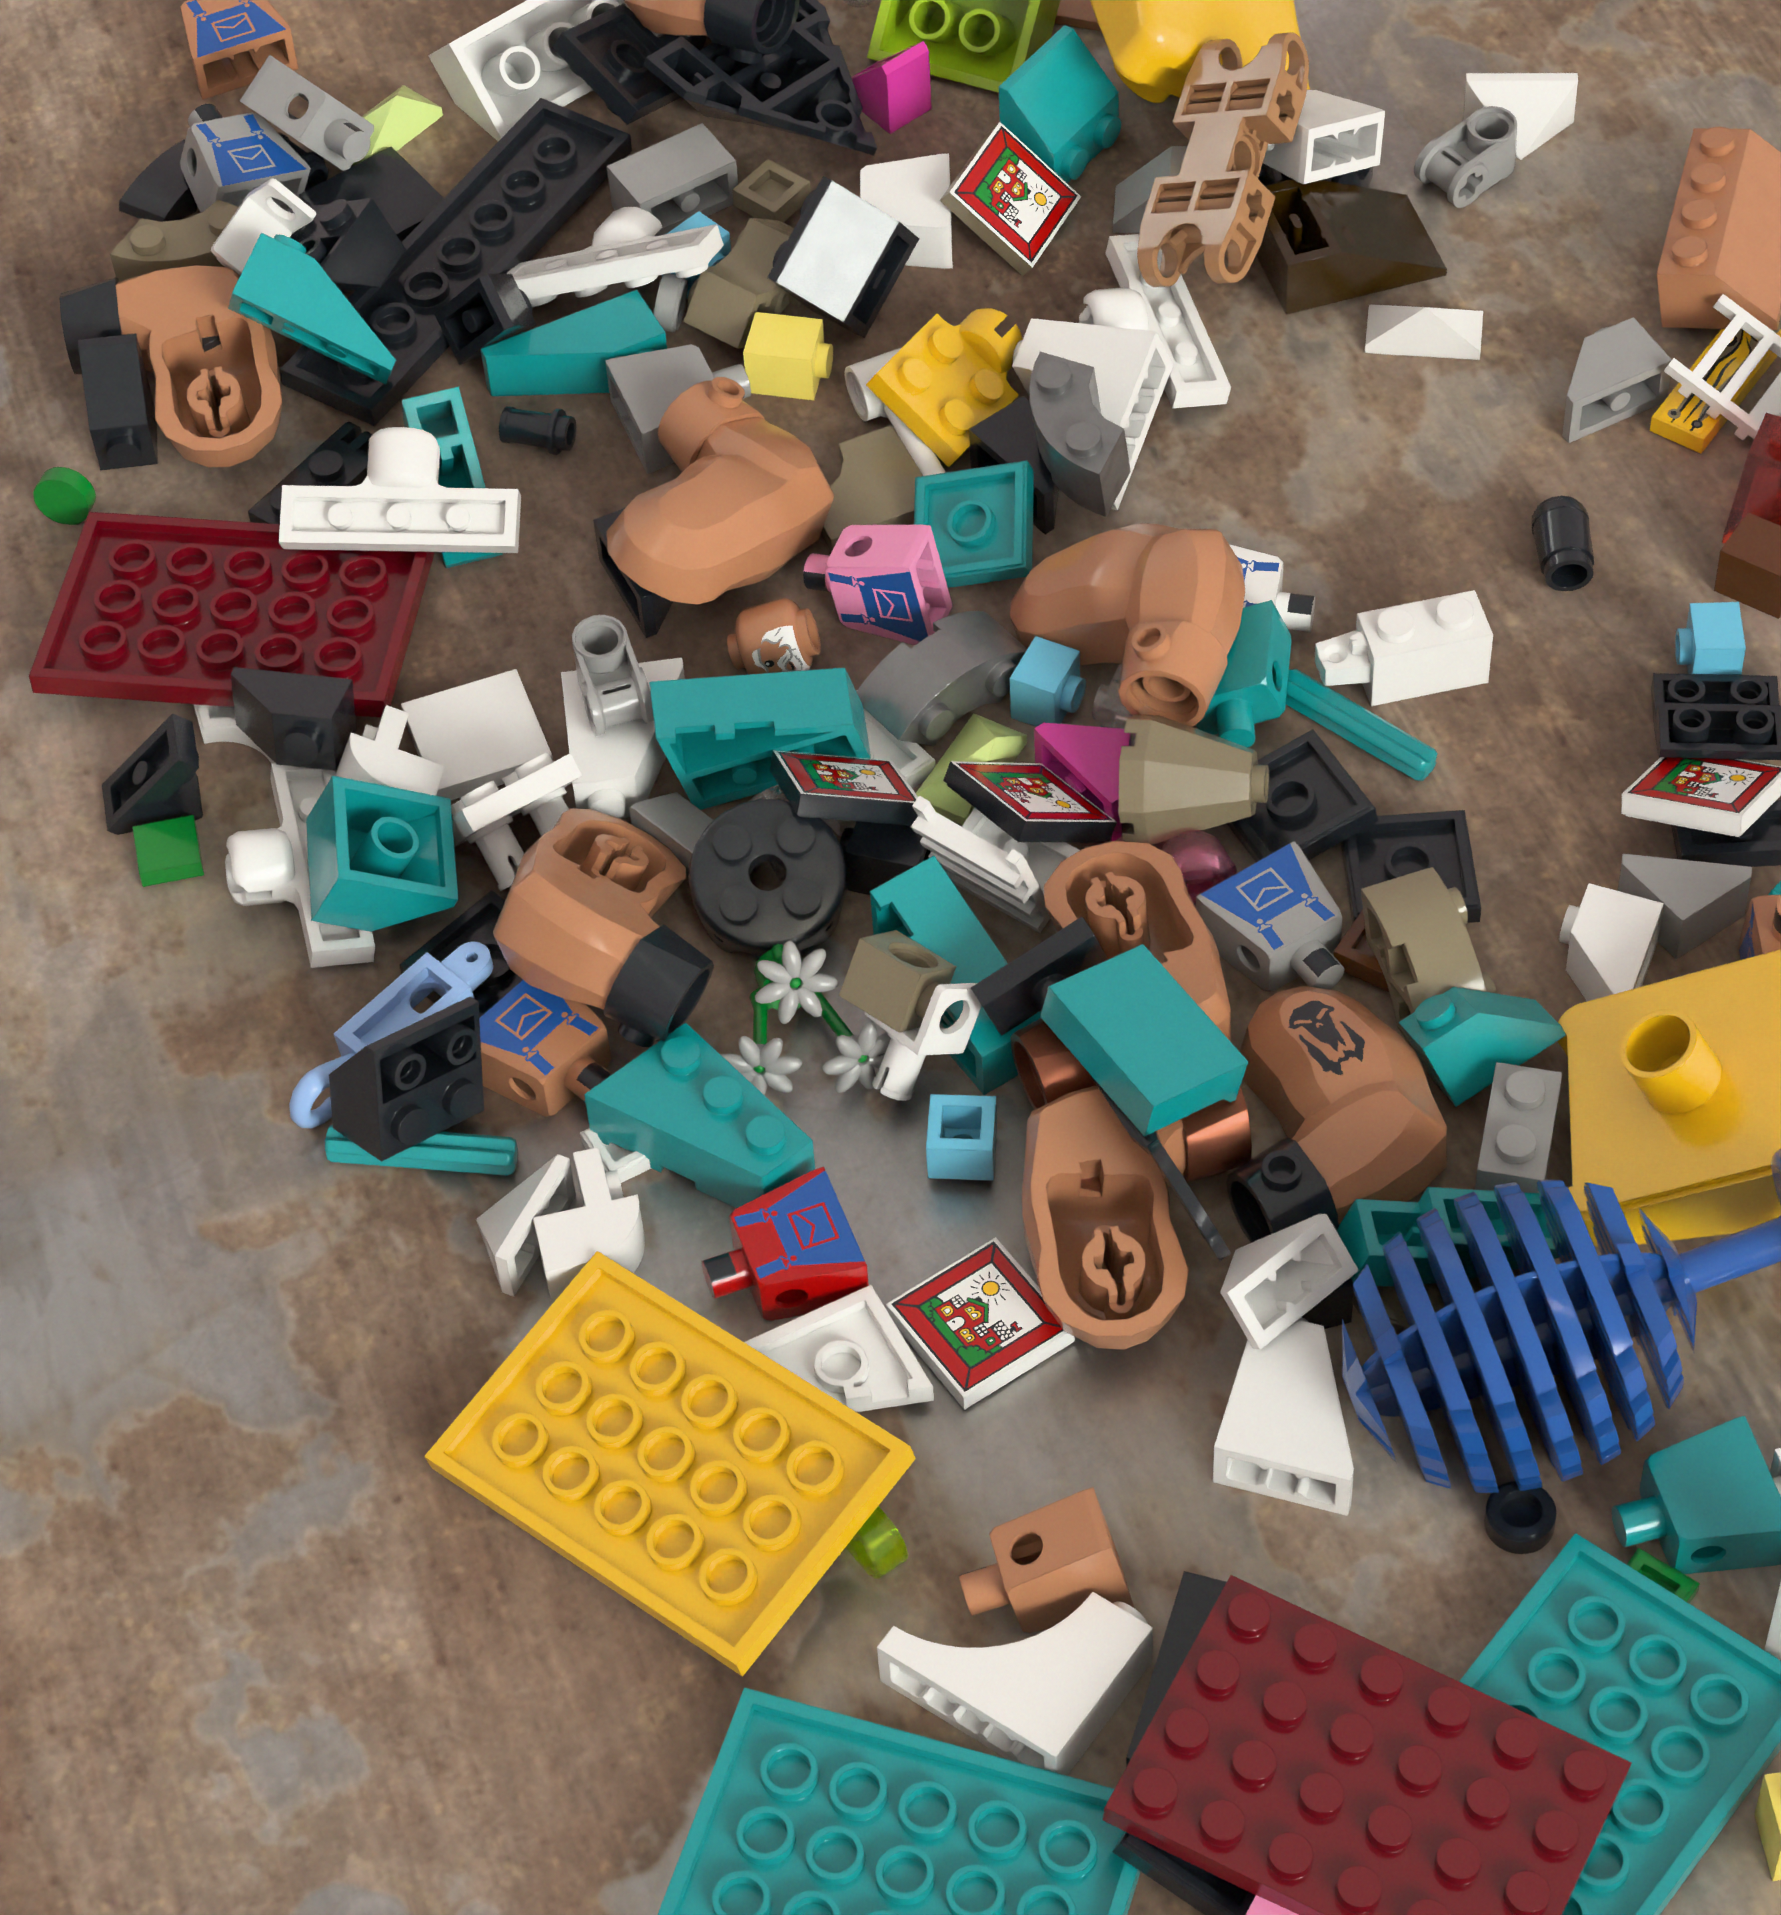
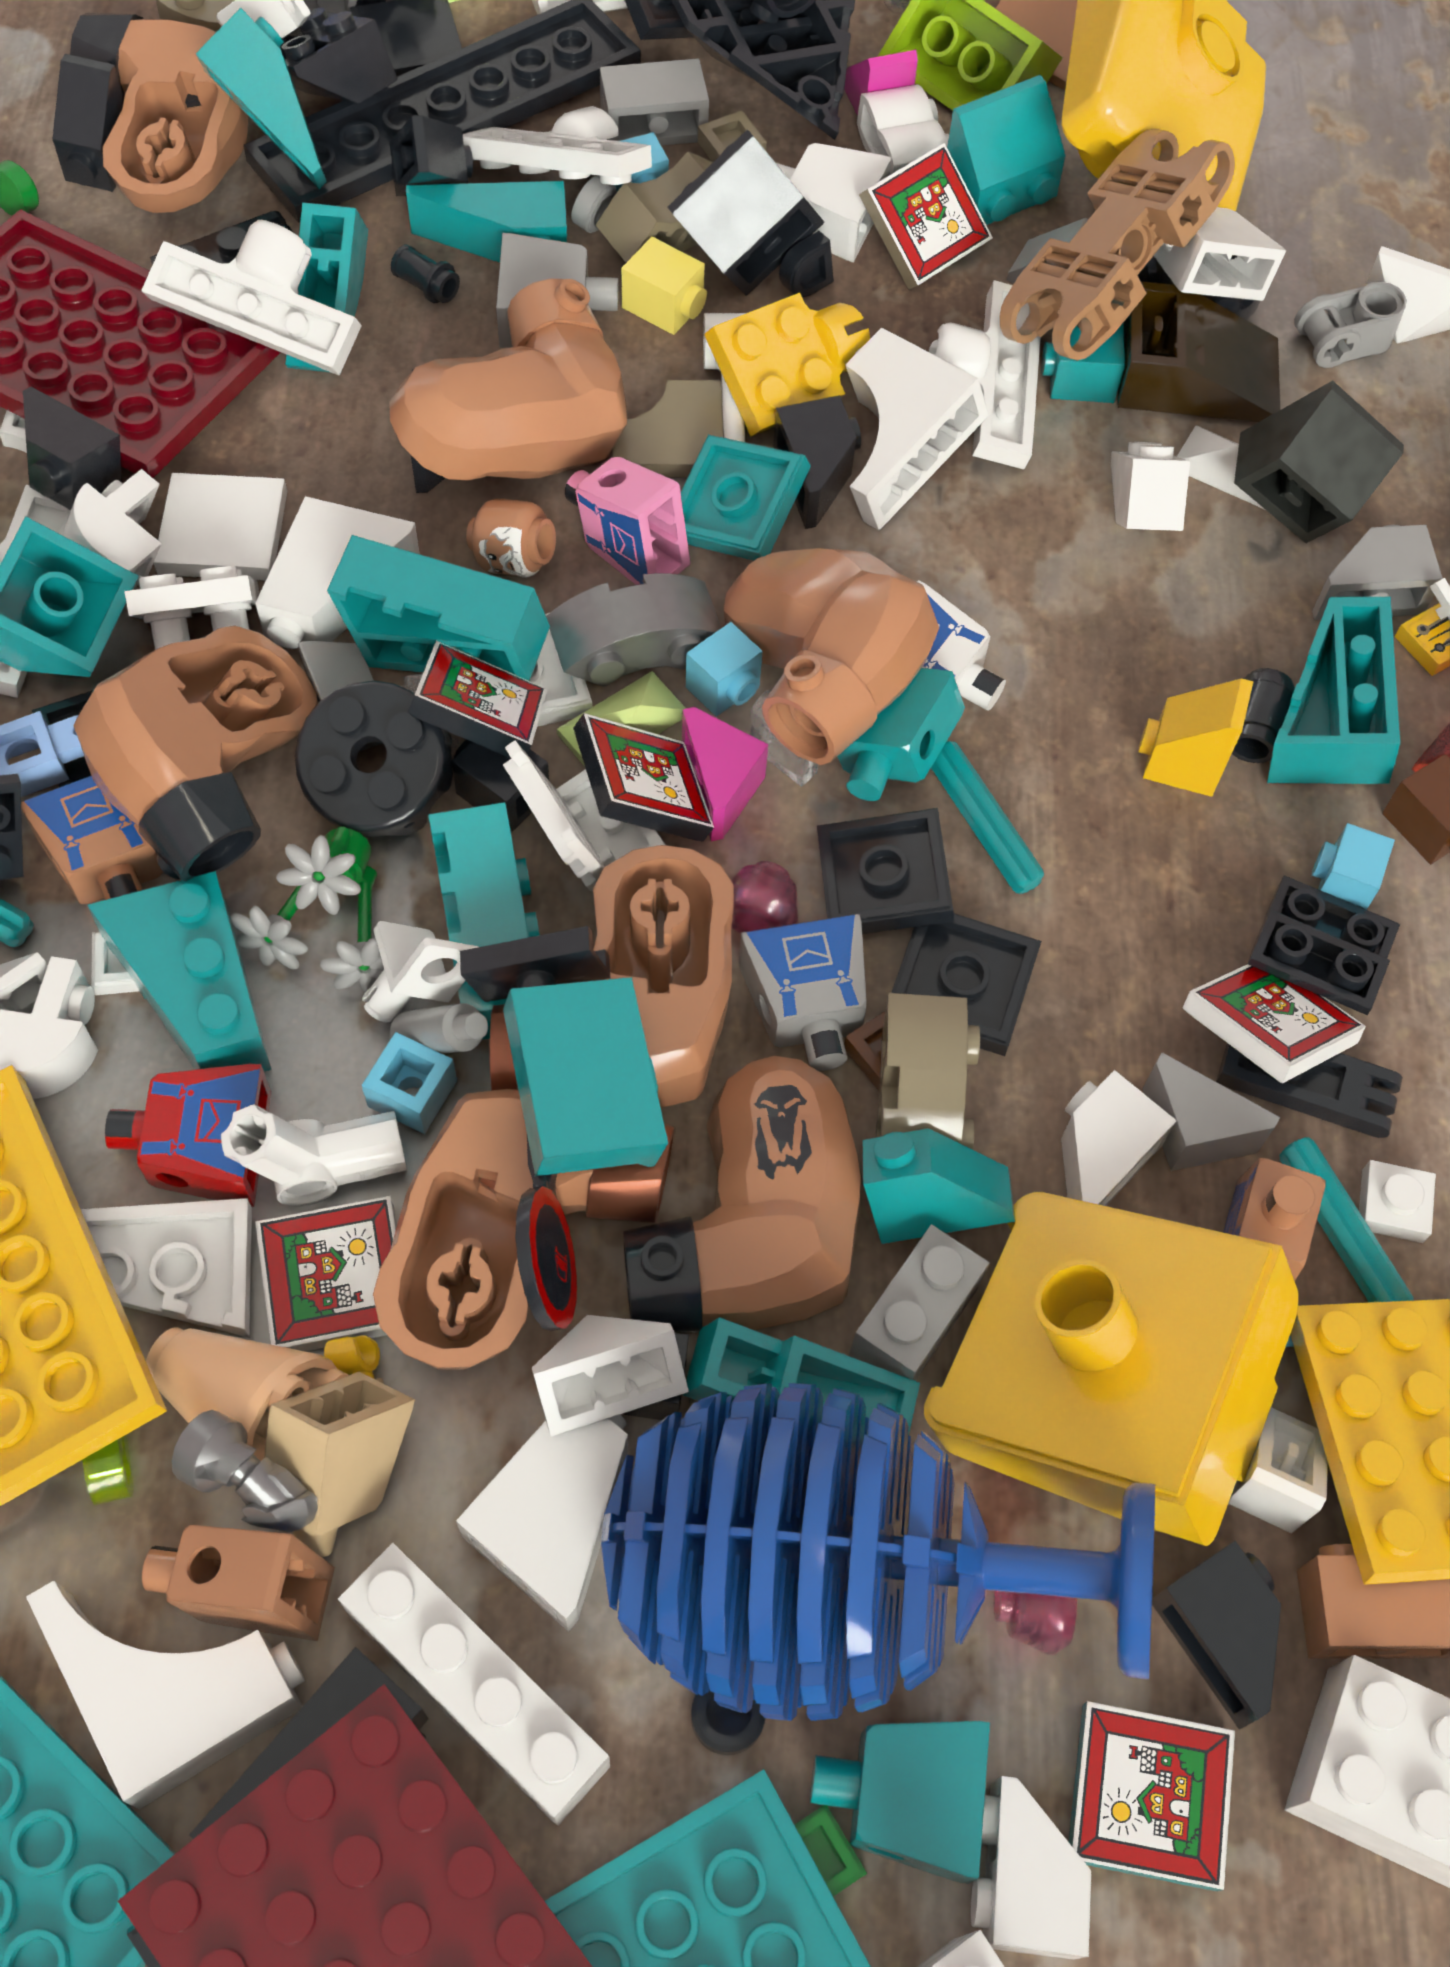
camera: 15 degrees right, 10 degrees up
light grey piece [572,615,654,736] -> none
dark tan brick [839,930,957,1033] -> none
flat silver brick [1029,351,1131,517] -> none
dark tan cone [1118,715,1269,845] -> none
white hinge [1315,590,1493,706] -> none
none -> light nougat cone [146,1327,349,1461]
none -> torso [171,1335,415,1558]
none -> white piece [221,1104,407,1206]
none -> white brick [338,1543,610,1826]
none -> light grey cylinder [390,1003,488,1054]
none -> black tile [779,231,834,297]
none -> white brick [857,84,949,176]
none -> clear pink cone [993,1590,1077,1655]
none -> teal slope [1041,305,1125,403]
none -> white slope [1111,442,1190,531]
none -> yellow slope [1138,678,1253,797]
none -> pearl dark grey slope [1234,380,1404,543]
none -> teal wedge [1267,596,1400,784]

